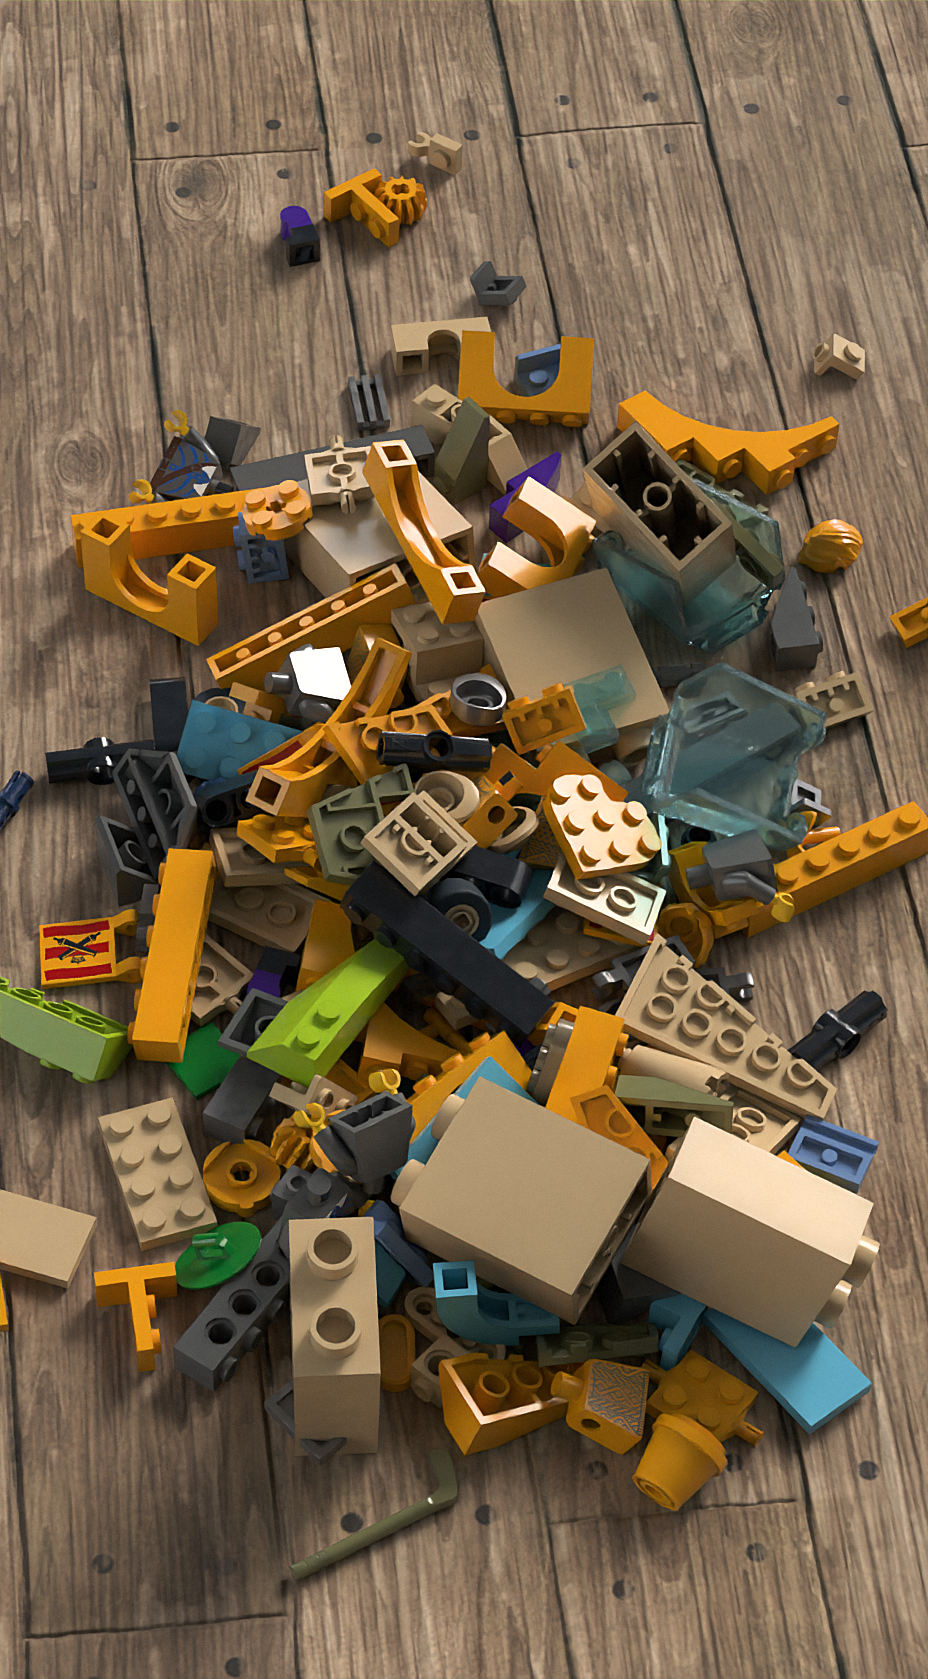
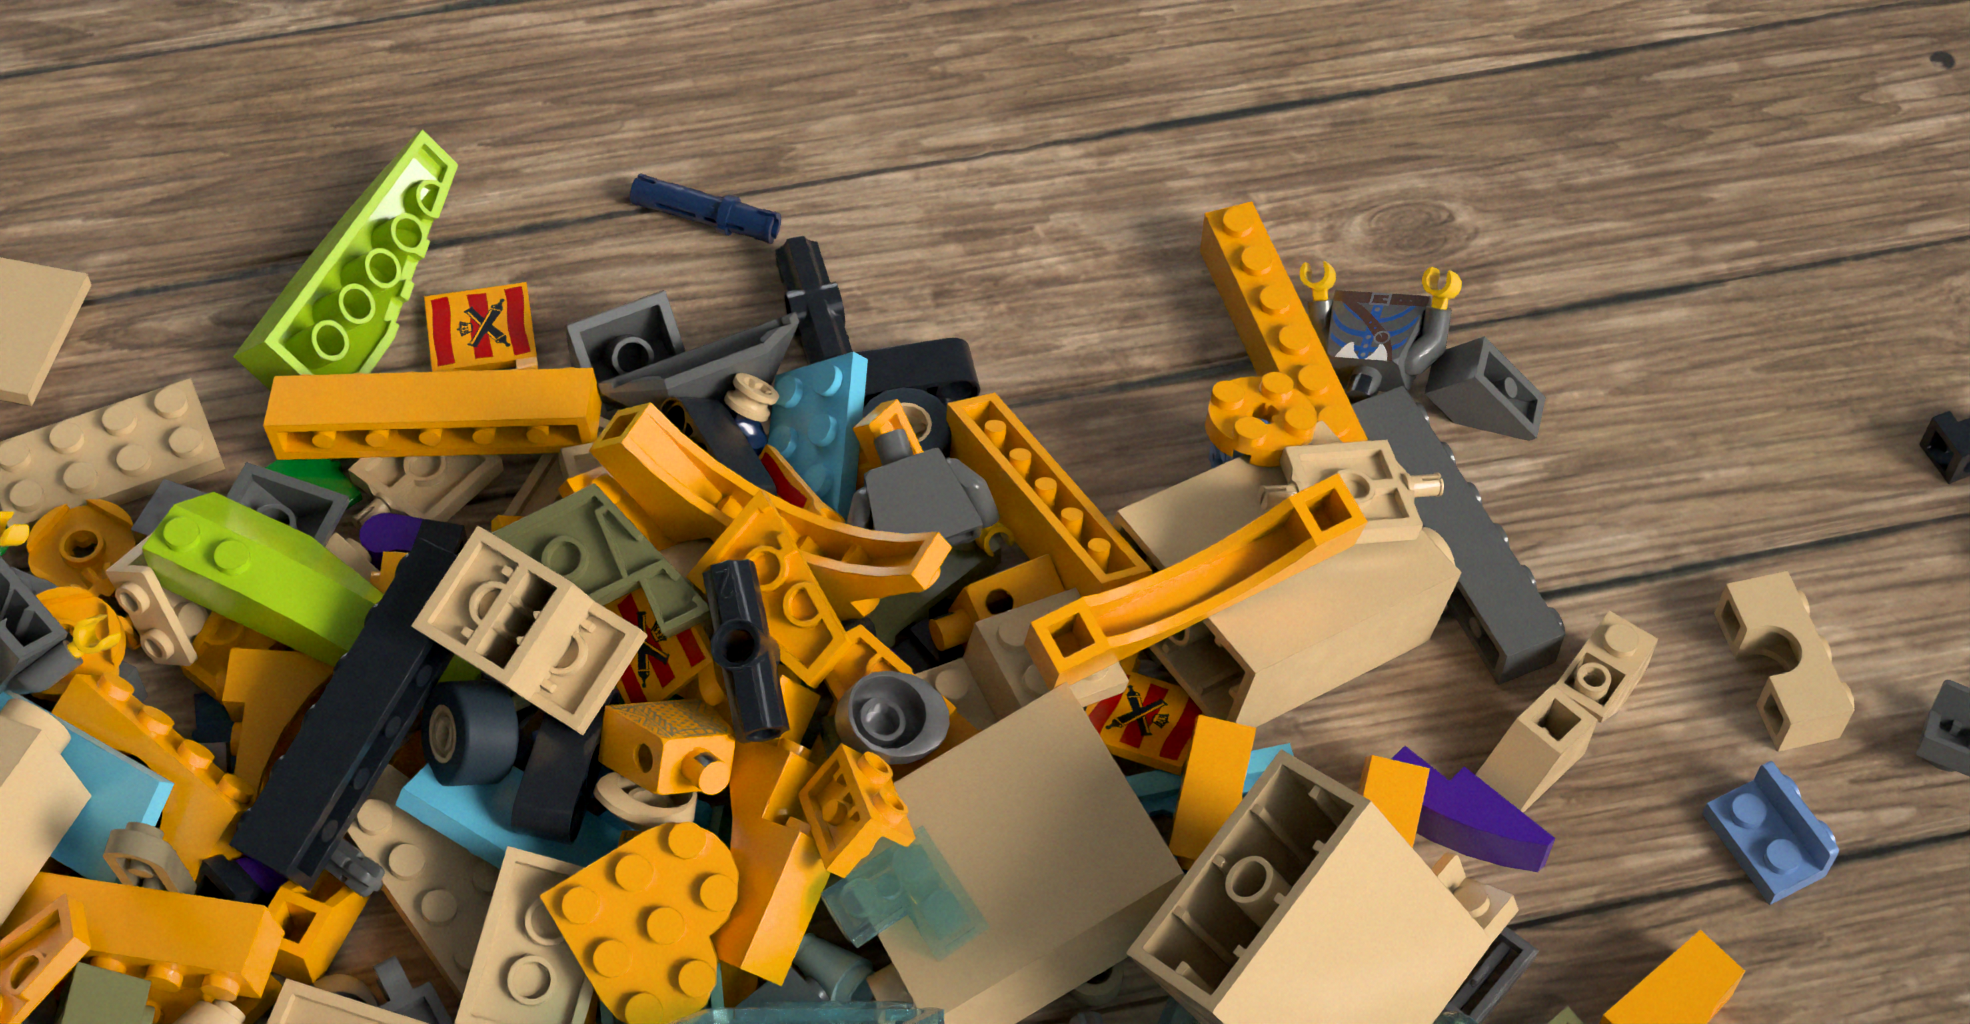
camera: 85 degrees right, 5 degrees up
light orange arch [81,511,218,646] -> none
flat silver tile [348,374,390,431] -> none
tan hat [414,771,480,823] -> none
olive slope [433,397,490,505] -> none
light orange arch [458,330,594,428] -> none
none -> tan bush [724,373,779,422]

